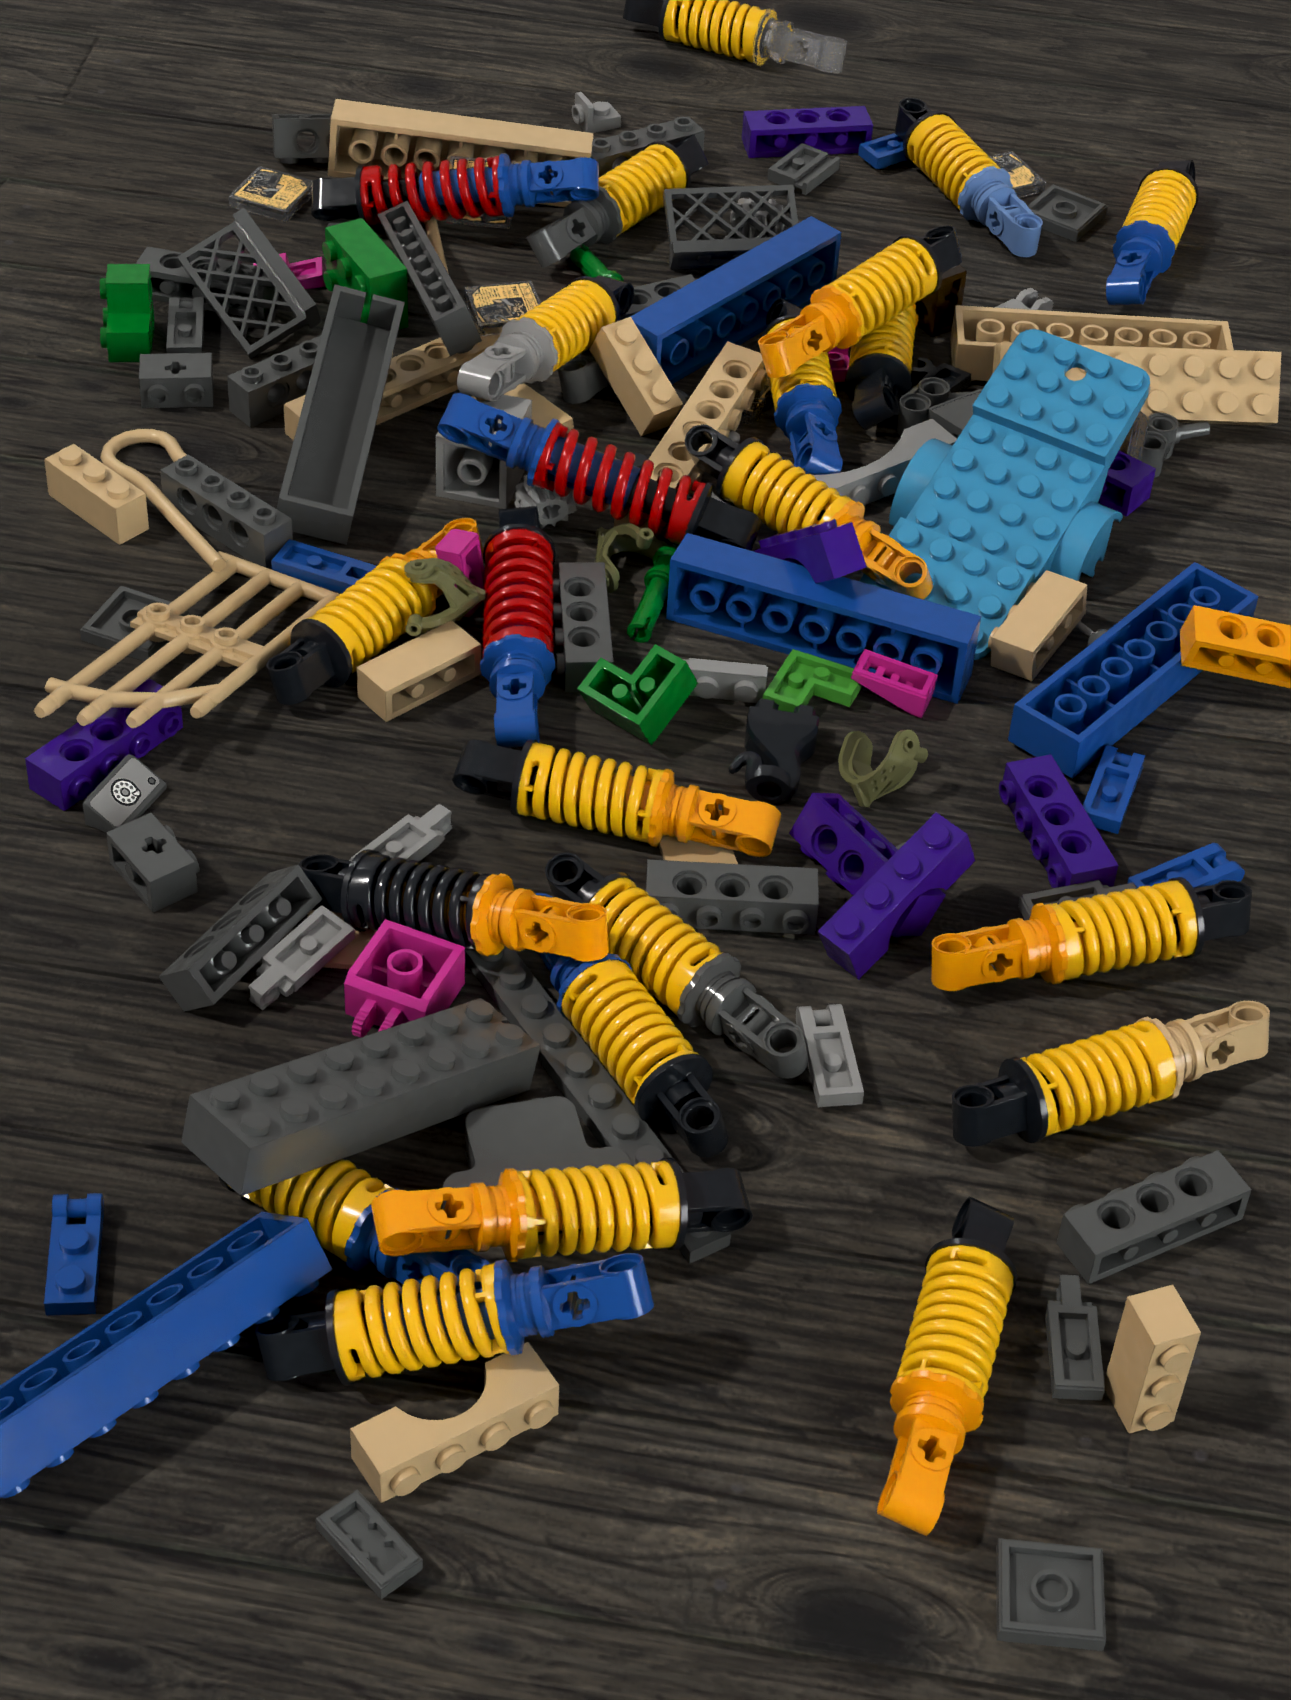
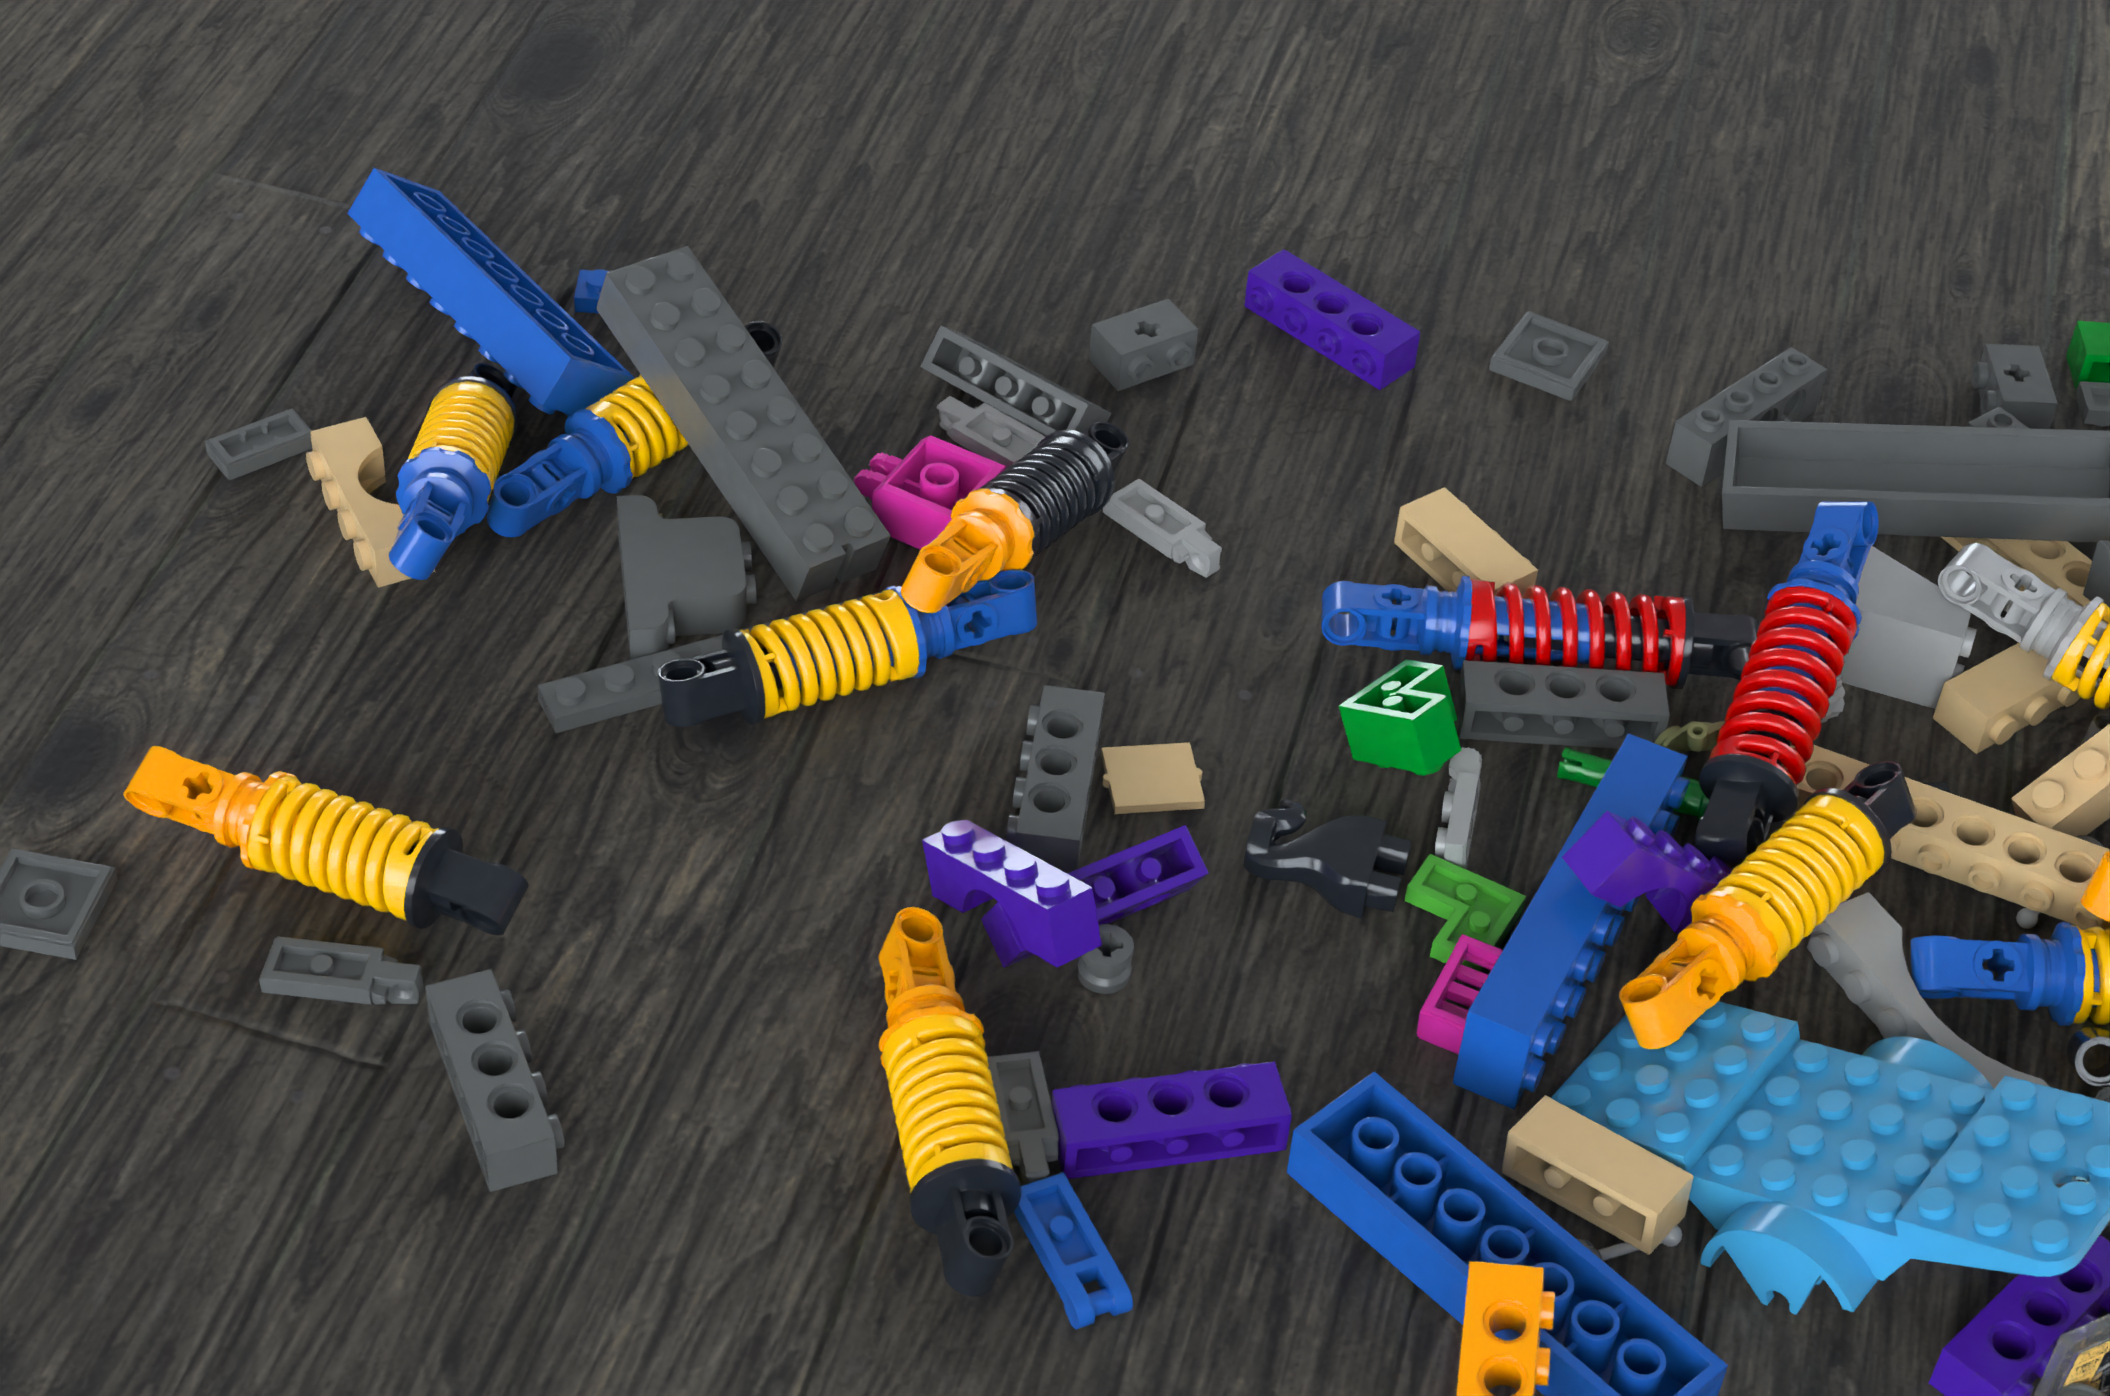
camera: 95 degrees right, 0 degrees up
tan piece [34,551,339,728] -> none
tan brick [44,444,149,545] -> none
slope [83,754,167,832] -> none
tan piece [100,429,226,572] -> none
piece [266,518,483,705] -> none
blue plate [271,539,376,593] -> none
piece [371,1158,753,1262] -> none
olive helmet [404,558,486,638] -> none
dark pink slope [435,529,485,618] -> none
piece [452,739,781,857] -> none
piece [545,852,809,1079] -> none
light grey plate [796,1004,864,1107] -> none
olive helmet [838,730,928,808] -> none
piece [952,1001,1270,1147] -> none
blue plate [1083,745,1146,834] -> none
tan brick [1104,1285,1201,1434] -> none

